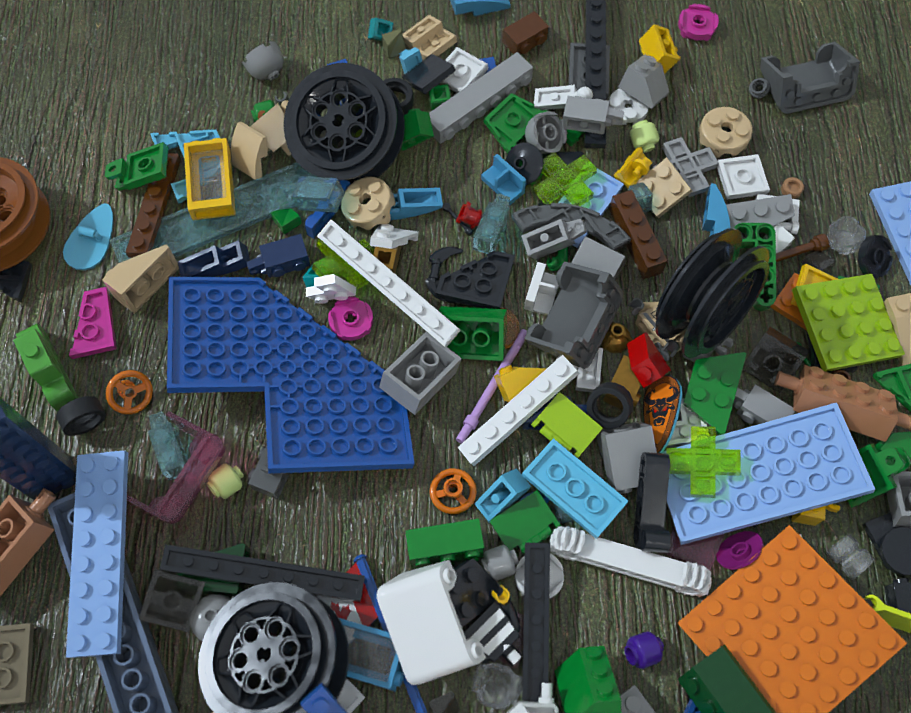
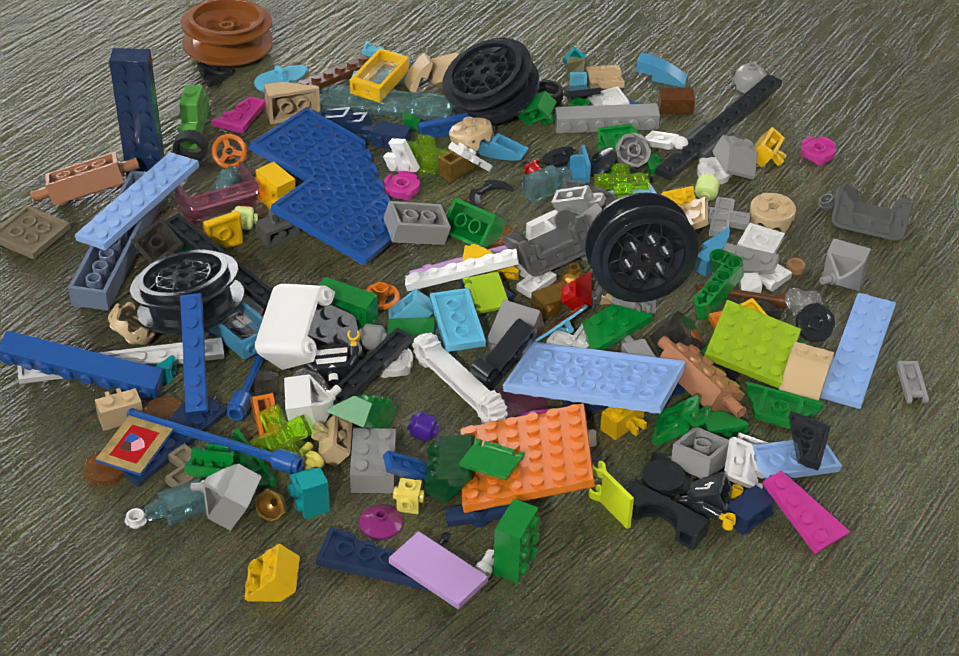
camera: 35 degrees right, 25 degrees down
green plate [105,142,168,191] -> none
light grey cylinder [242,41,284,81] -> none
clear light blue hinge [282,176,345,213] -> none
white tile [317,220,461,347] -> none
black plate [435,251,515,309] -> none
light grey hinge [563,96,624,134] -> none
black tyre [587,382,633,429] -> none
clear neon green plate [666,426,741,498] -> none
clear wheel [826,533,875,580] -> none
none -> yellow tile [203,210,243,249]
none -> yellow brick [255,162,295,210]
none -> green piece [459,438,525,481]
none -> black dish [541,147,576,167]
none -> light grey piece [820,238,871,291]

